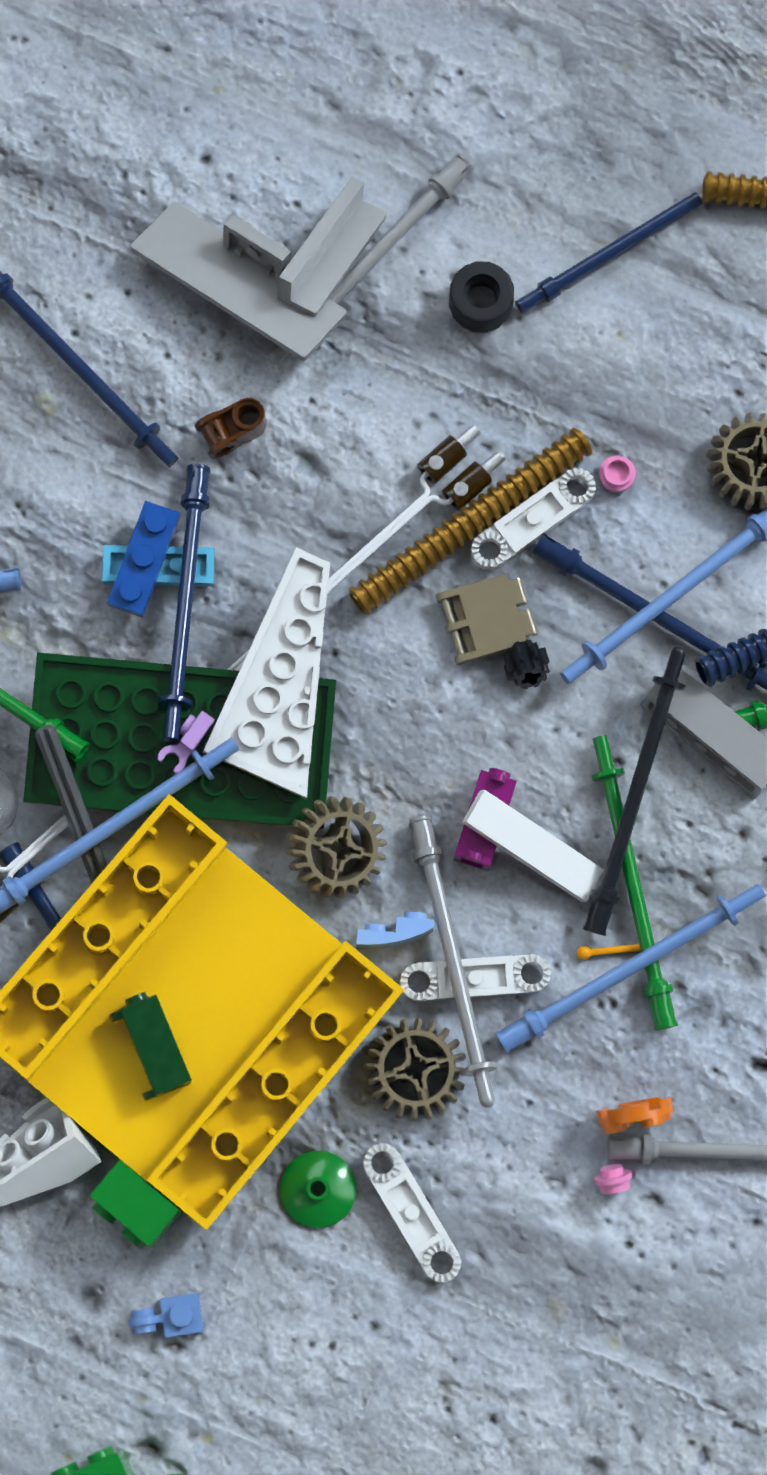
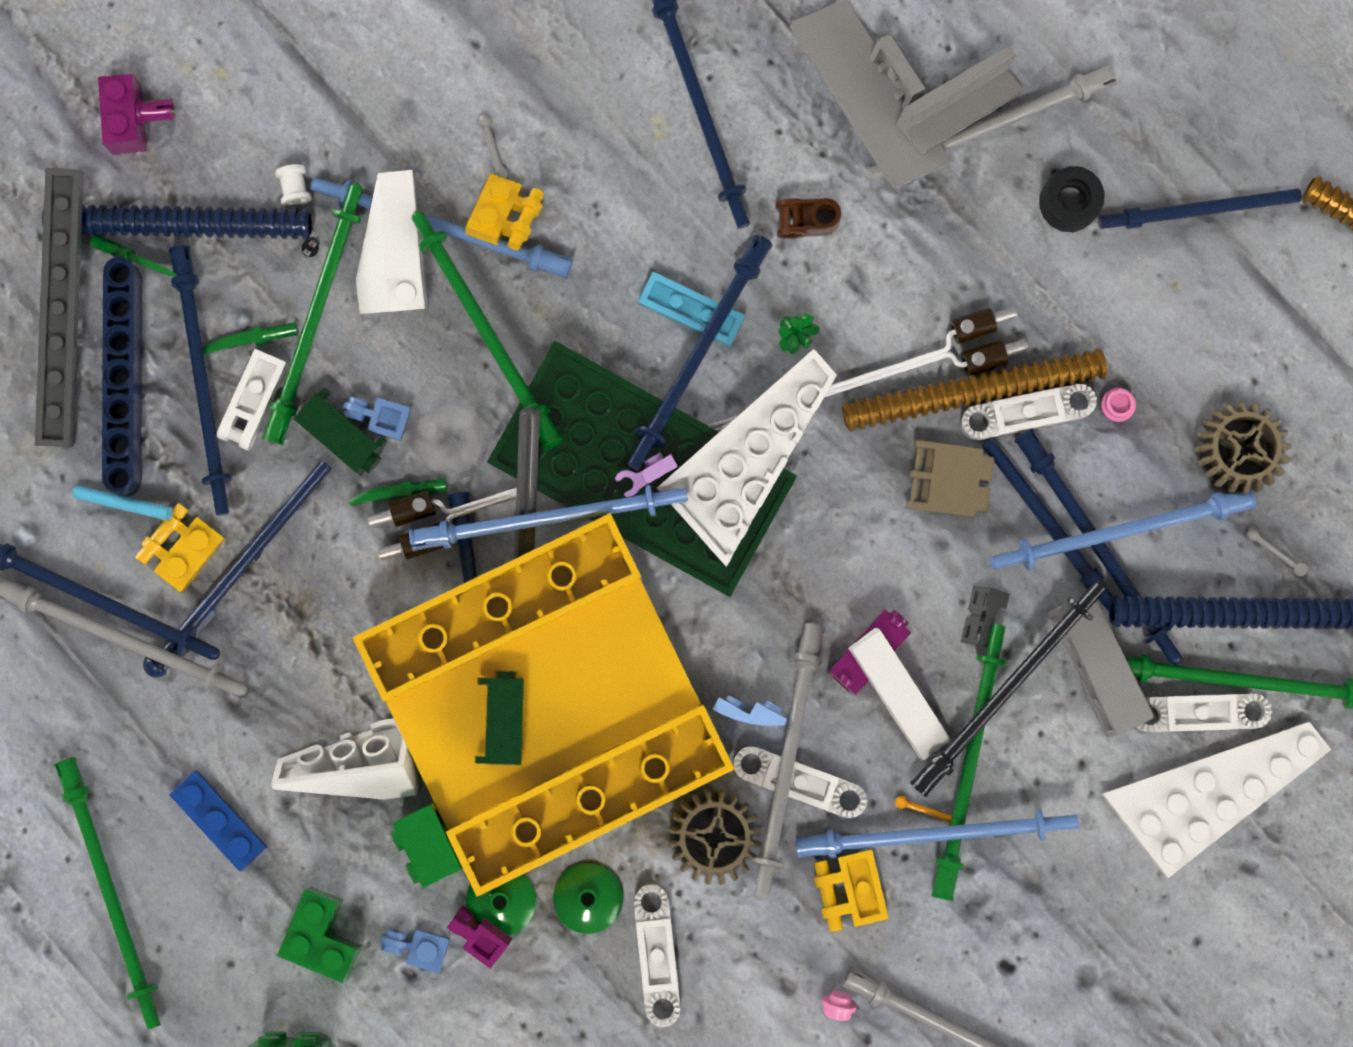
camera: 25 degrees right, 5 degrees up
blue plate [107,501,181,618] -> none
dark tan gear [286,796,387,898] -> none
black gear [503,639,550,689] -> none
orange plate [596,1096,674,1134] -> none
none -> green brick [277,886,362,983]
none -> magenta plate [447,906,513,969]
none -> green dish [466,874,536,936]
none -> green plant [778,313,819,354]
none -> yellow plate [813,849,889,932]
none -> dark grey piece [961,585,1010,648]
none -> dark blue bar [982,438,1113,611]

